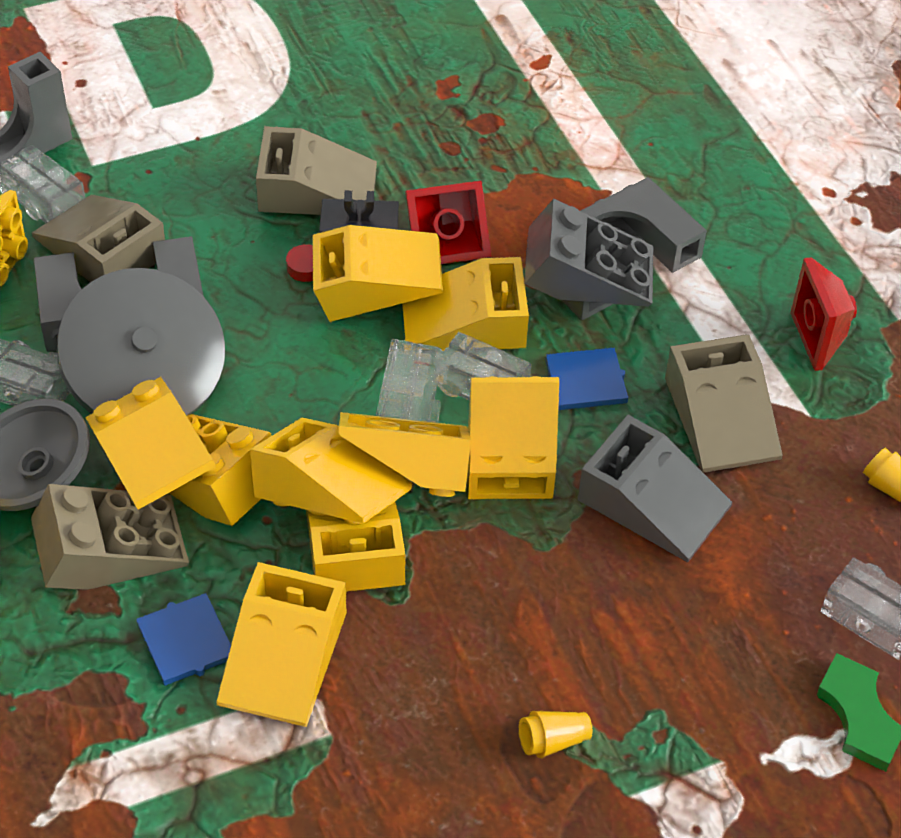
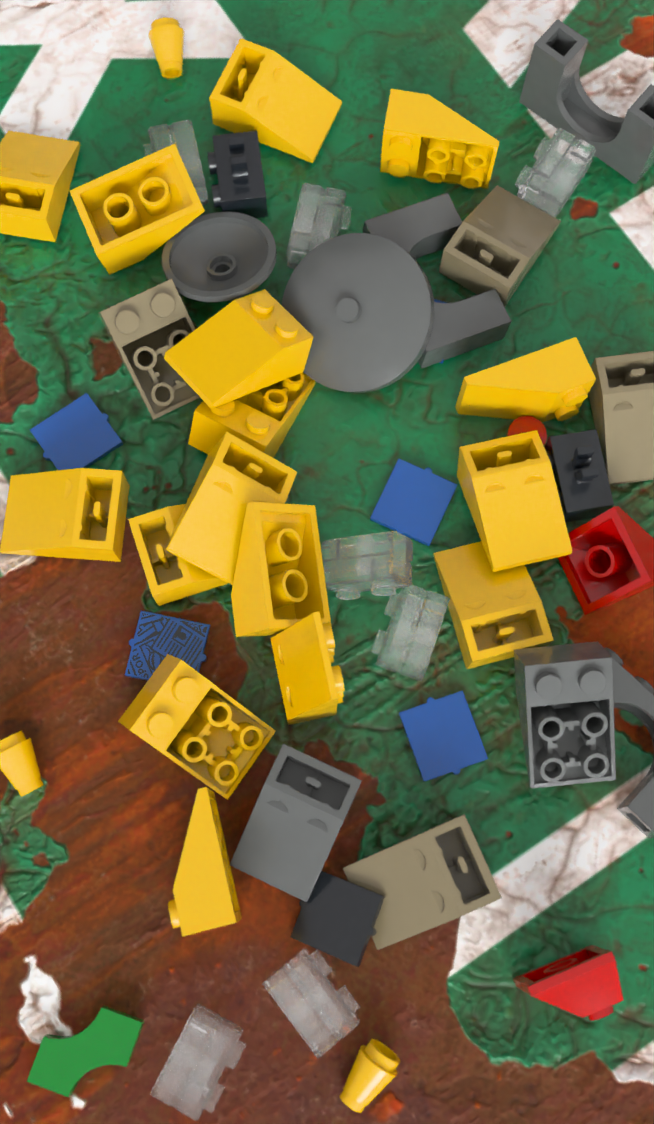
camera: 80 degrees right, 25 degrees up
none -> yellow slope [118,654,276,800]
none -> blue piece [125,610,210,681]
none -> yellow slope [168,787,242,936]
none -> clear brick [263,947,361,1058]
none -> black piece [290,871,385,967]
none -> blue piece [370,458,458,546]
none -> yellow slope [455,337,596,422]

